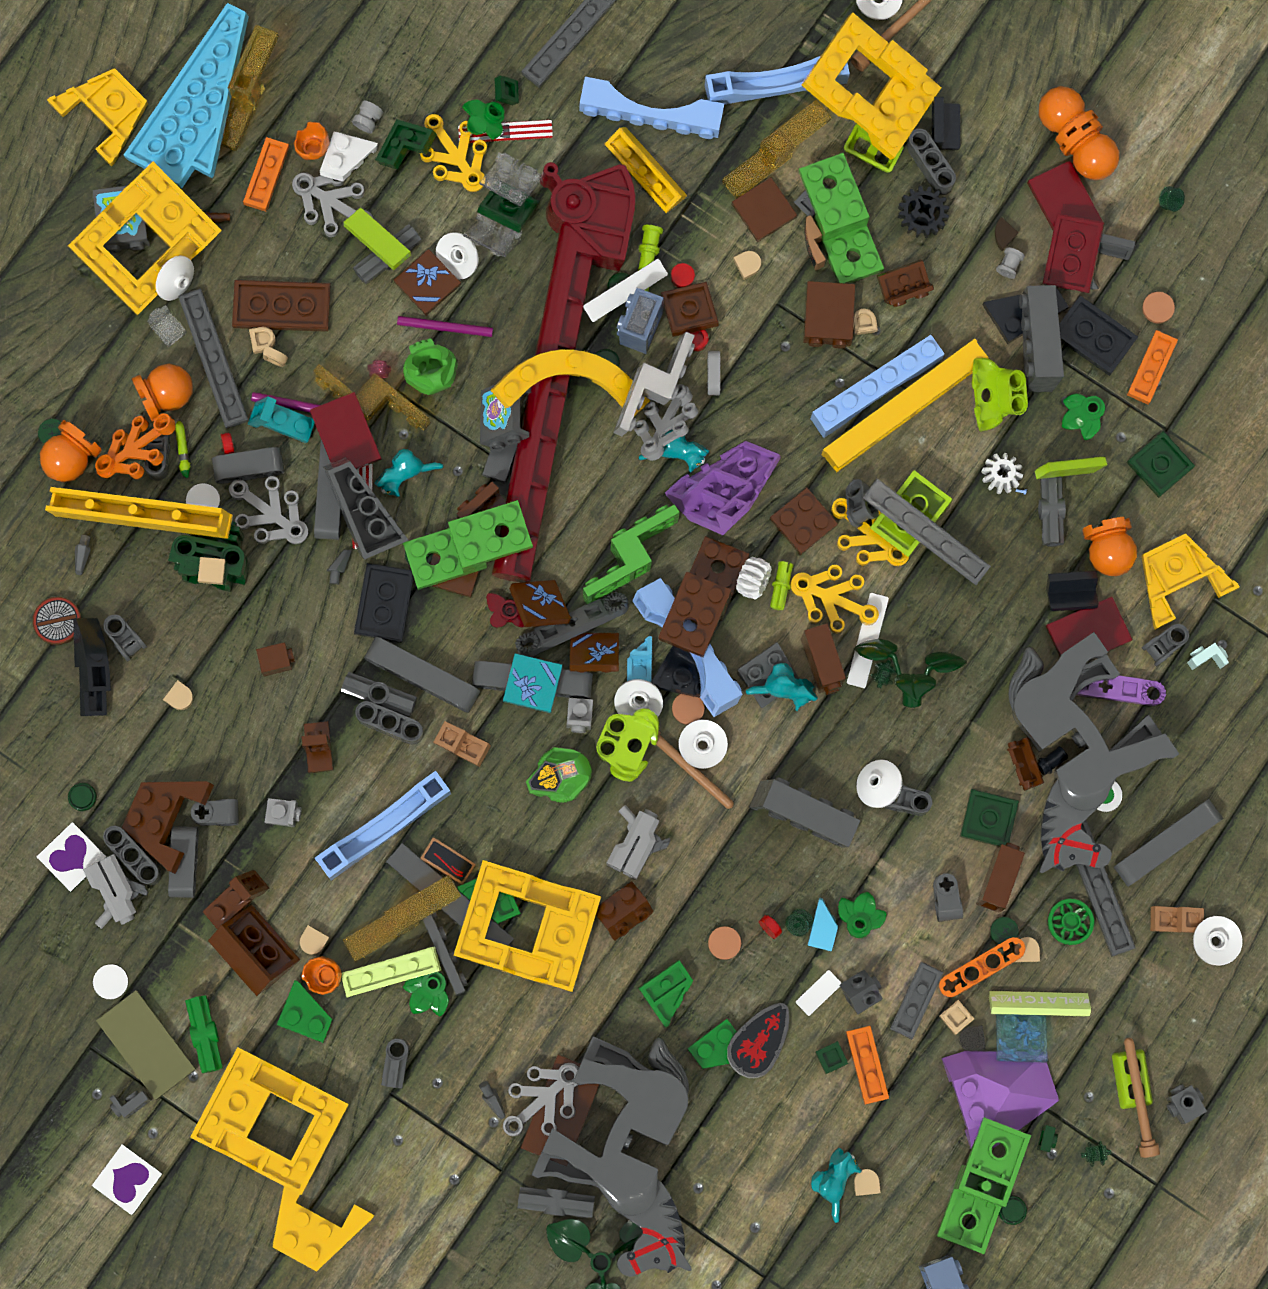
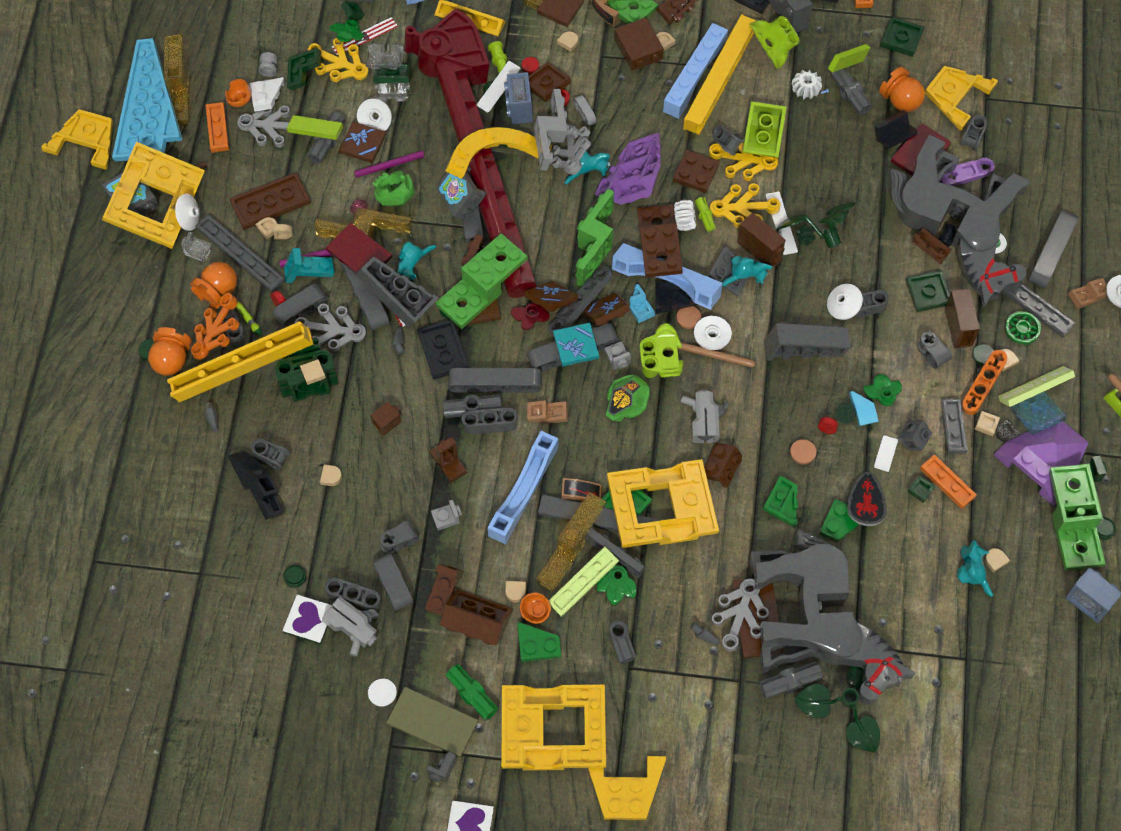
camera: 20 degrees left, 15 degrees down
tile [33,597,81,645] -> none
reddish brown wing [122,781,214,874] -> none
white dish [614,679,663,717] -> none
dark grey tile [862,478,991,585] -> none
green plate [1062,394,1105,440] -> none
light aqua bracket [1187,643,1229,670] -> none

